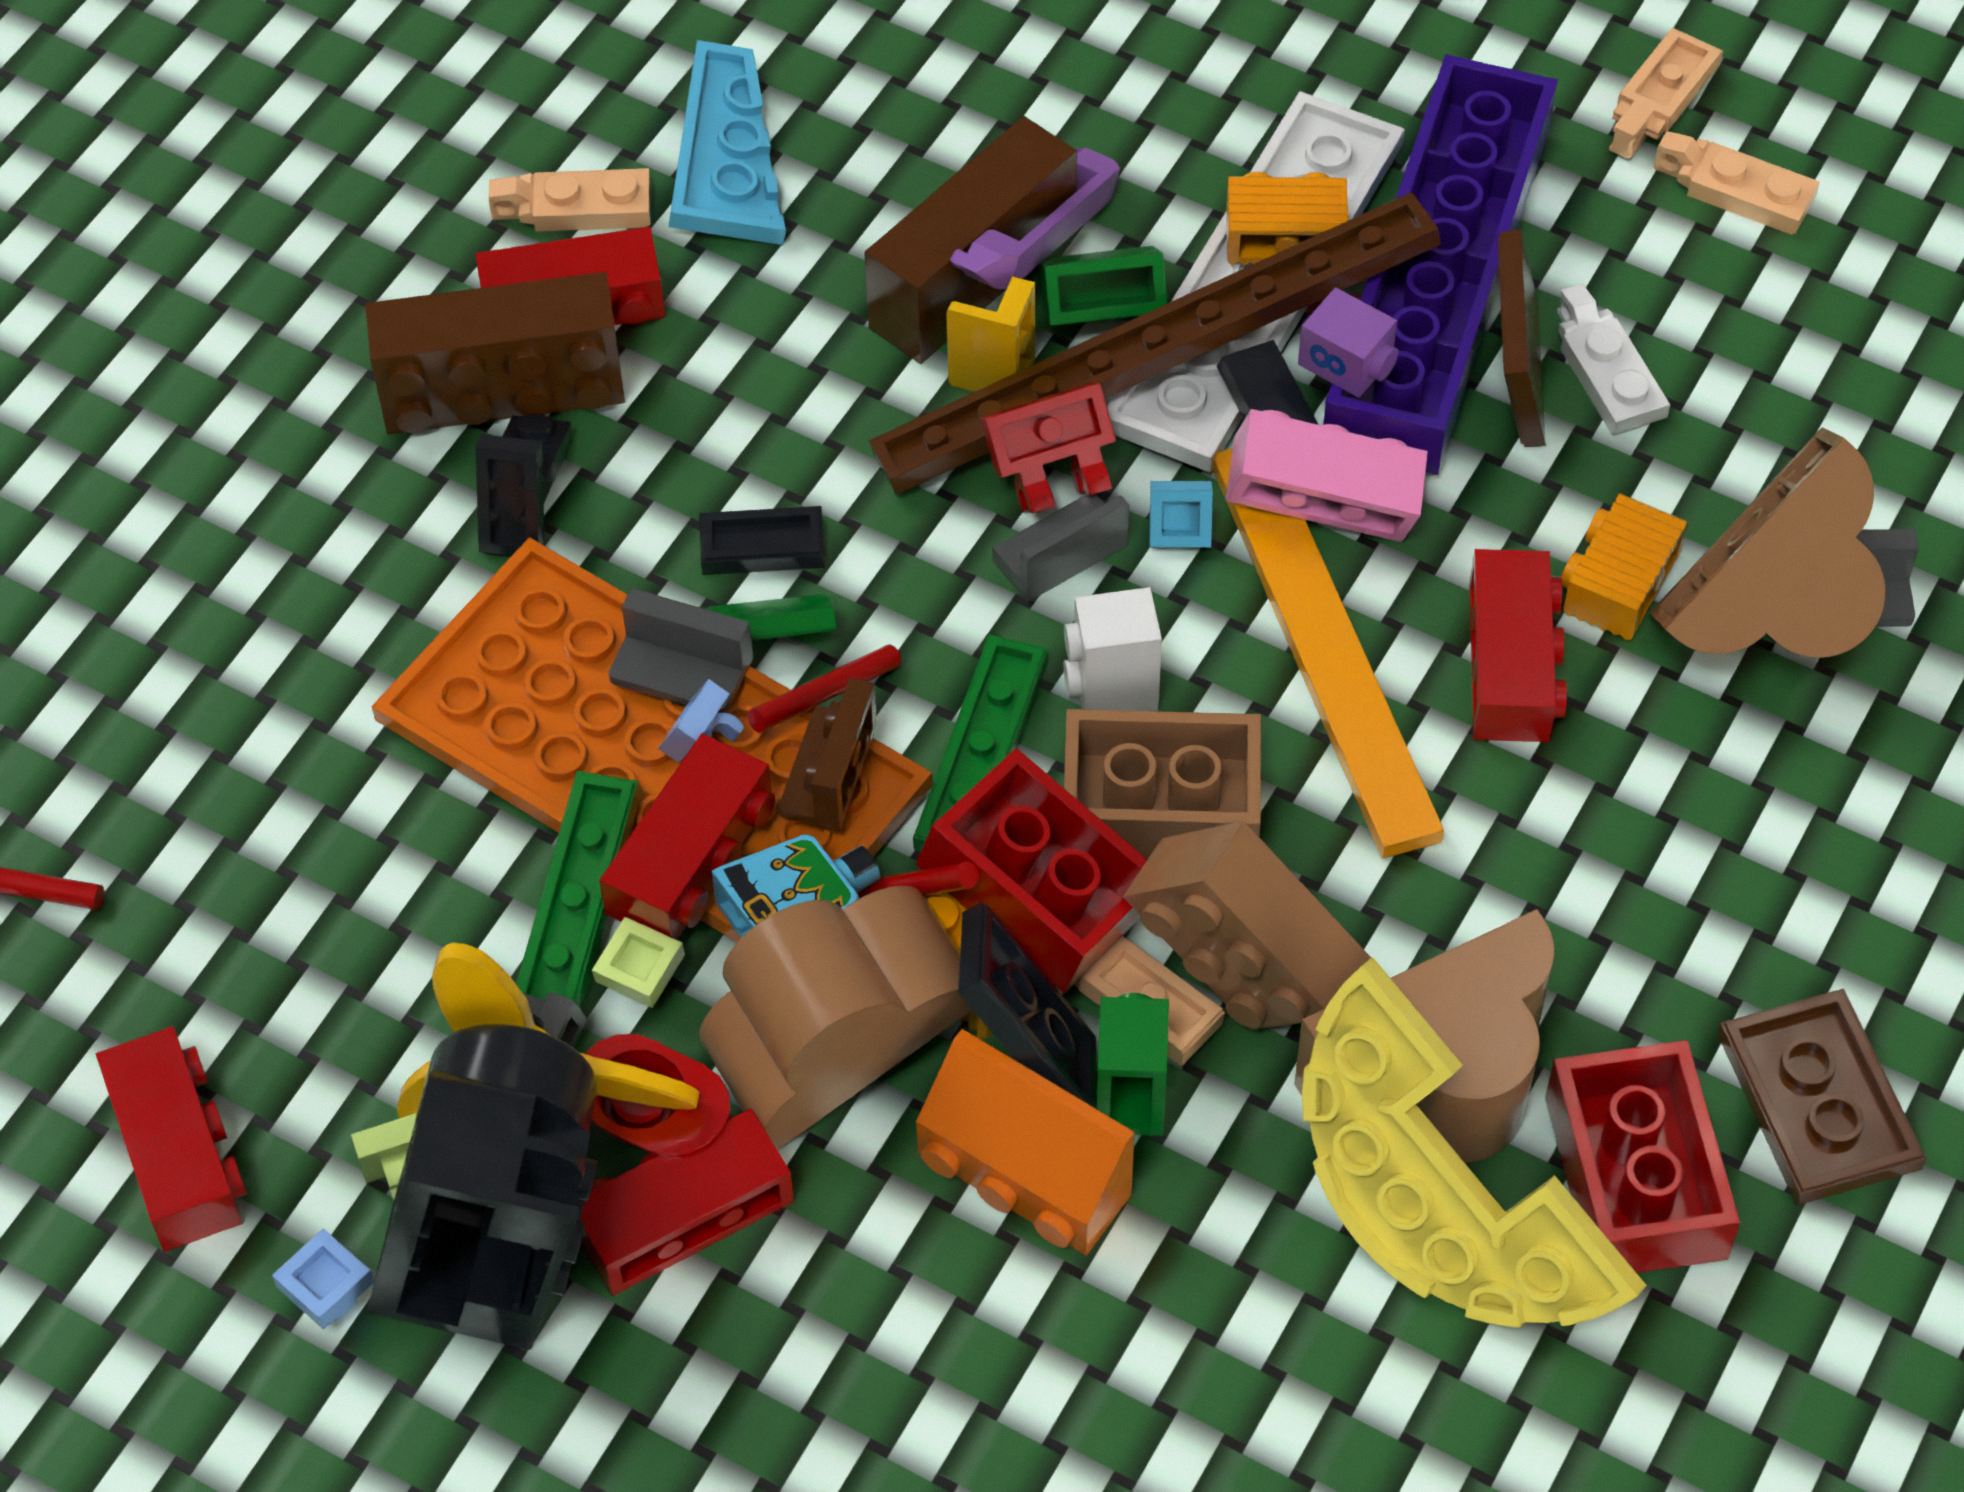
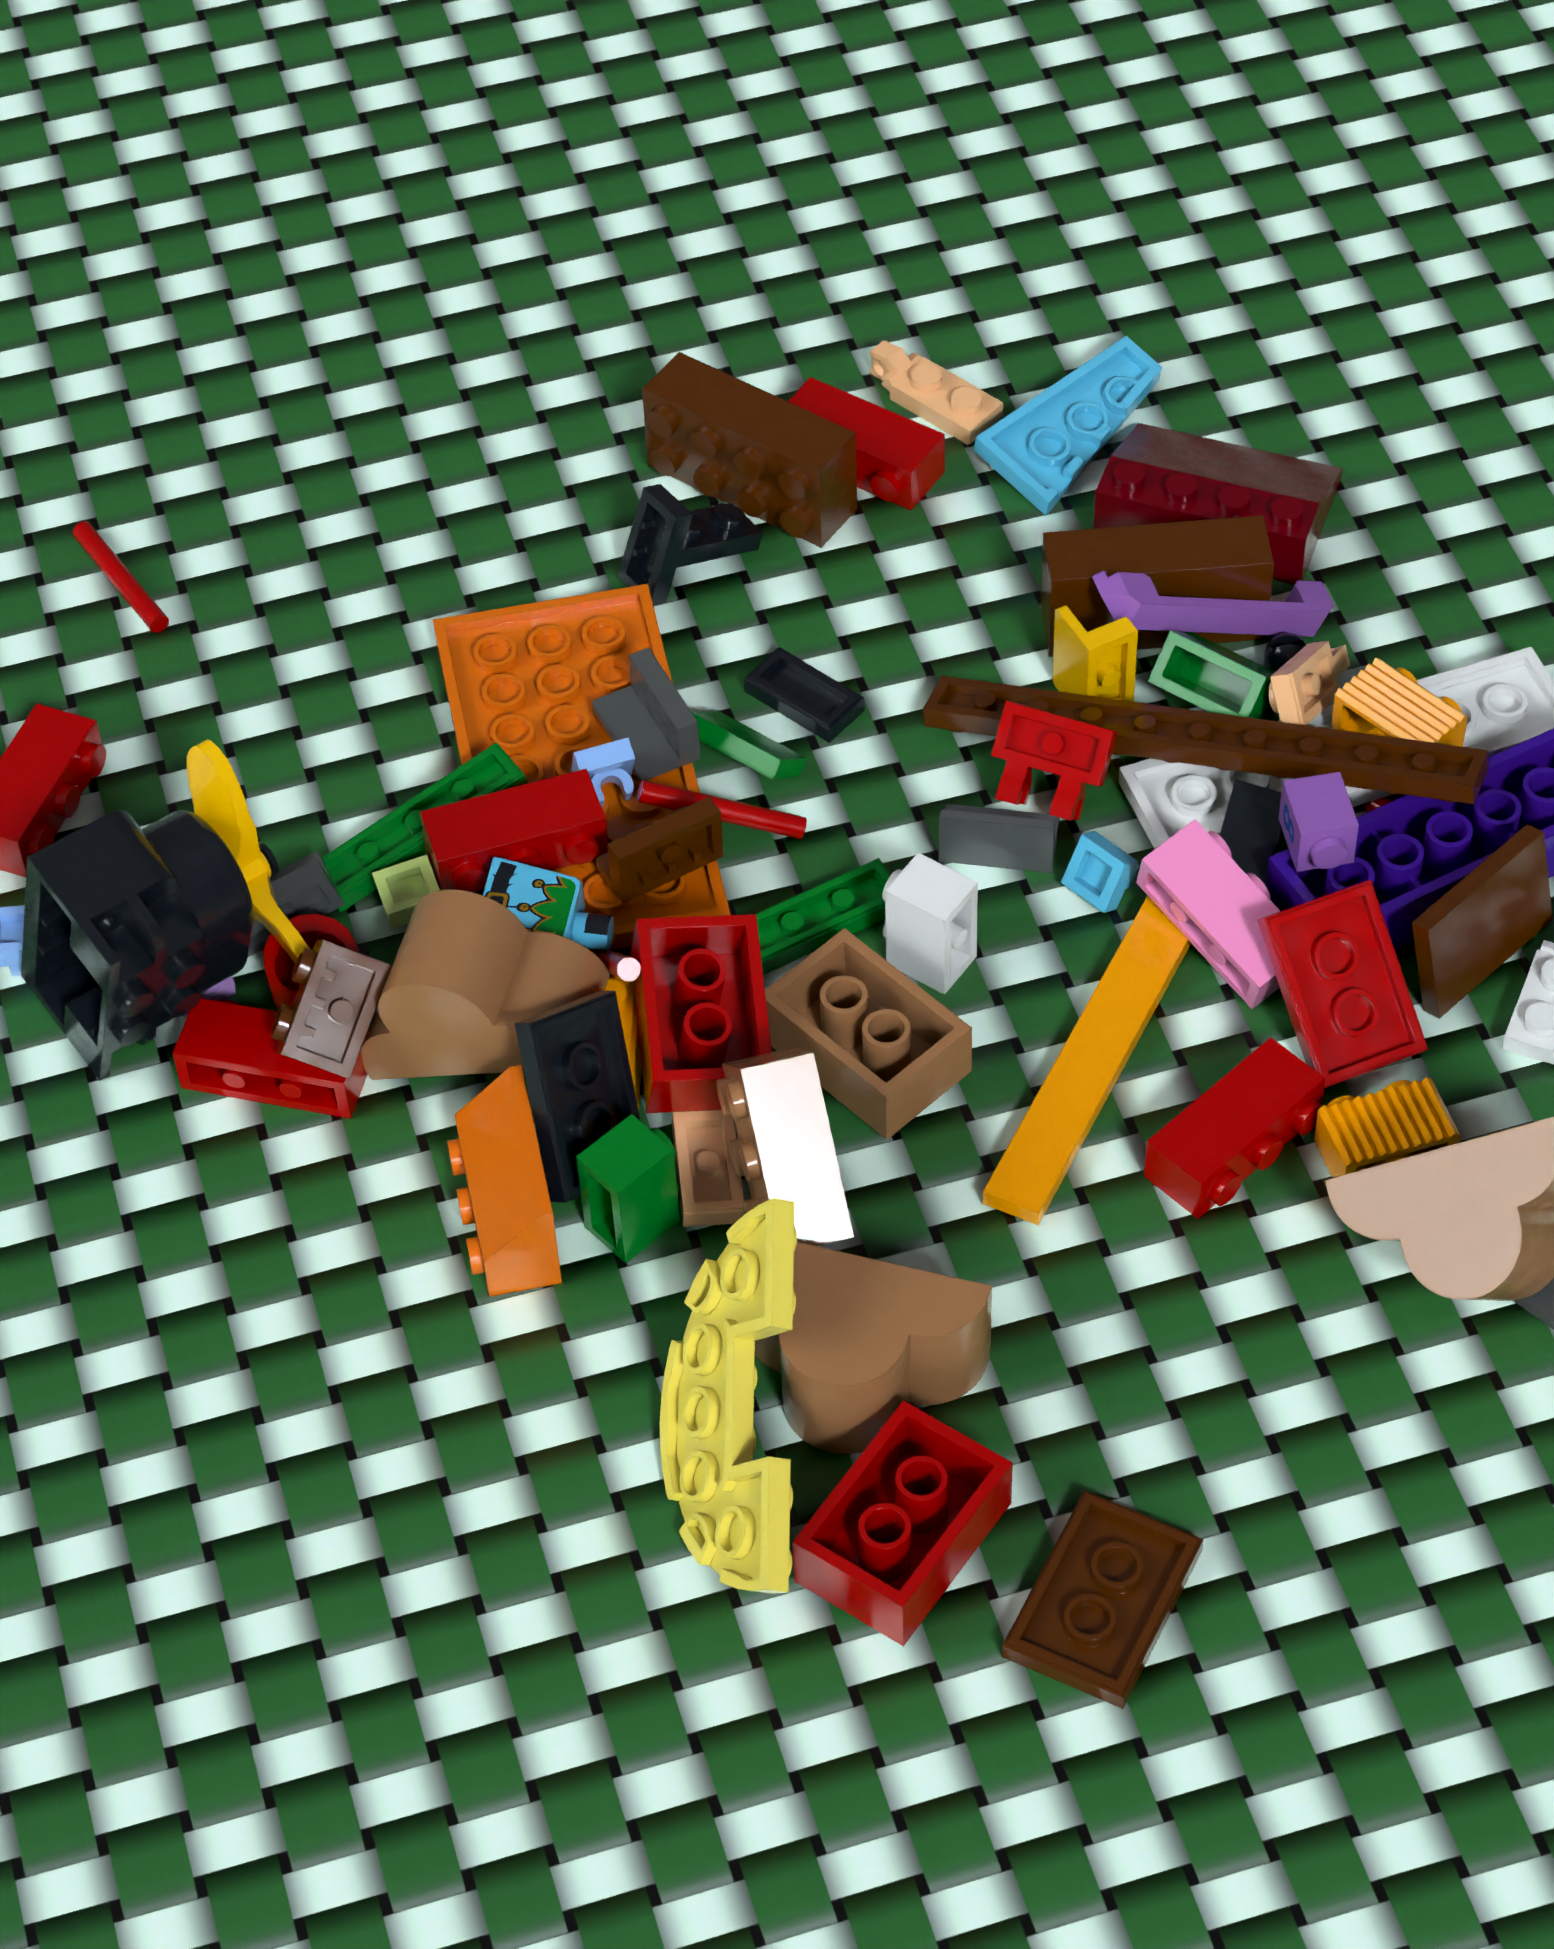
camera: 45 degrees right, 5 degrees down
none -> bracket [270,940,391,1079]
none -> dark red slope [1093,423,1343,585]
none -> red tile [1257,880,1428,1088]
none -> black hinge [1263,632,1306,672]
none -> light nougat hinge [1269,641,1350,725]

